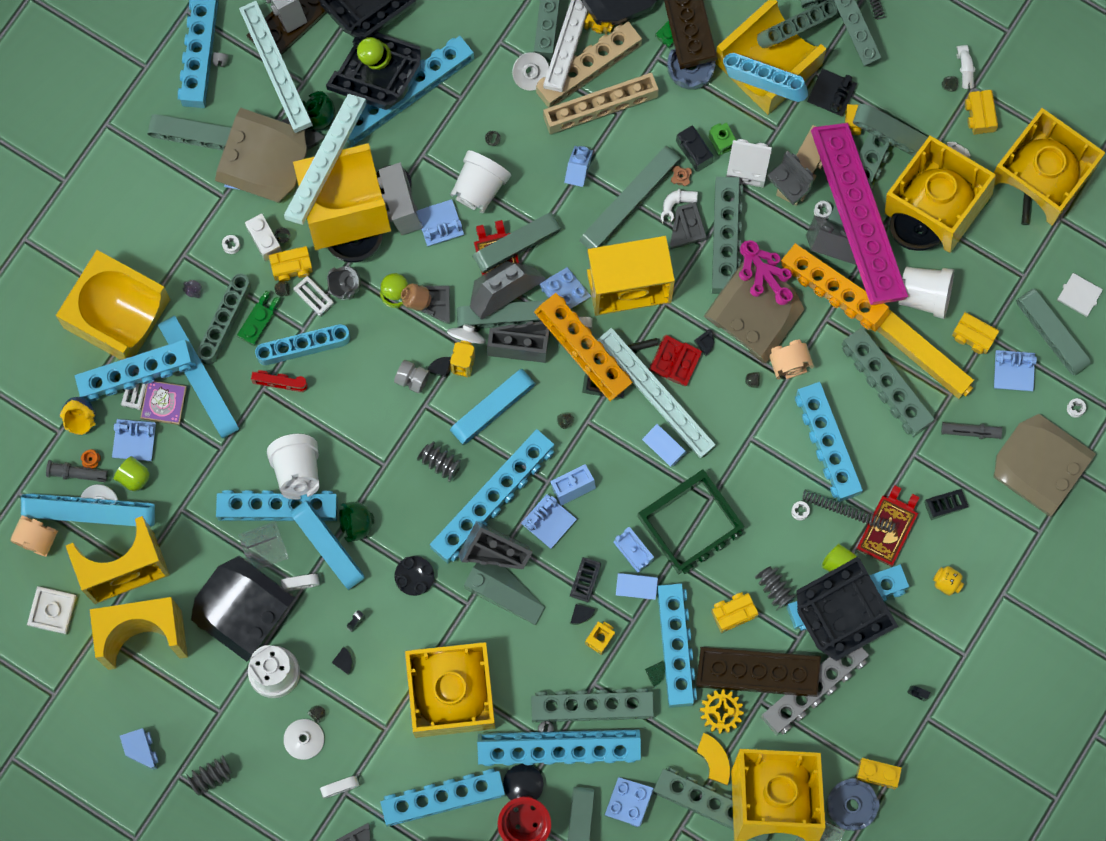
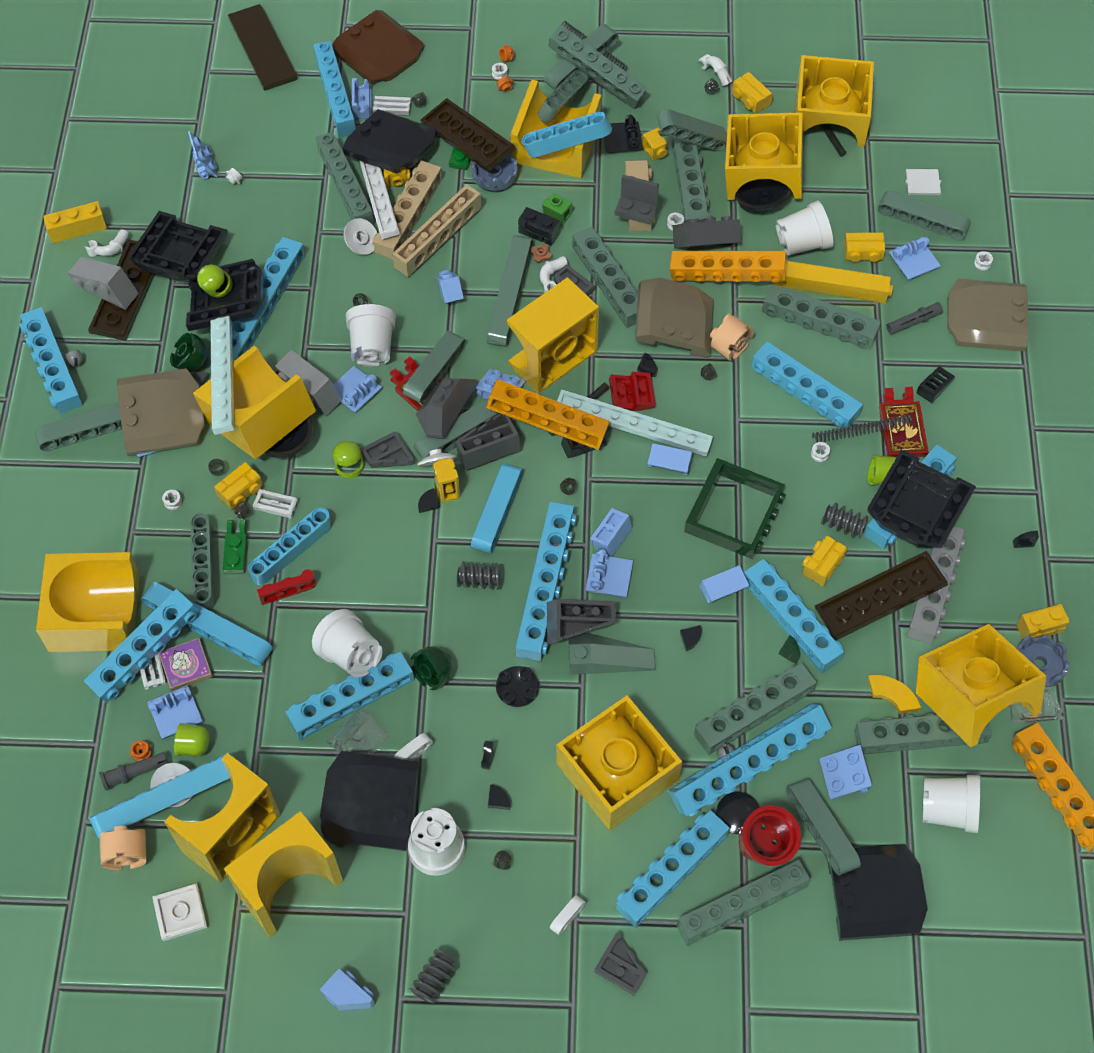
camera: 30 degrees left, 15 degrees down
yellow hair [60,397,96,435] -> none
plate [183,280,202,298] -> none
light aqua plate [239,1,313,133] -> none
white brick [245,214,282,262] -> none
white dish [284,719,324,760] -> none
medium azure beam [290,500,365,590] -> none
dark grey cap [327,266,361,300] -> none
light grey wheel [394,360,430,394] -> none
medium nougat head [401,283,431,311] -> none
black slope [569,557,601,603] -> none
yellow brick [585,621,615,655] -> none
light blue hinge [613,527,654,573] -> none
yellow gear [699,689,744,734] -> none
white slope [726,139,772,188] -> none
dark pink plant [739,240,793,305] -> none
dark pink plate [811,123,908,305] -> none
yellow head [933,566,964,596] -> none

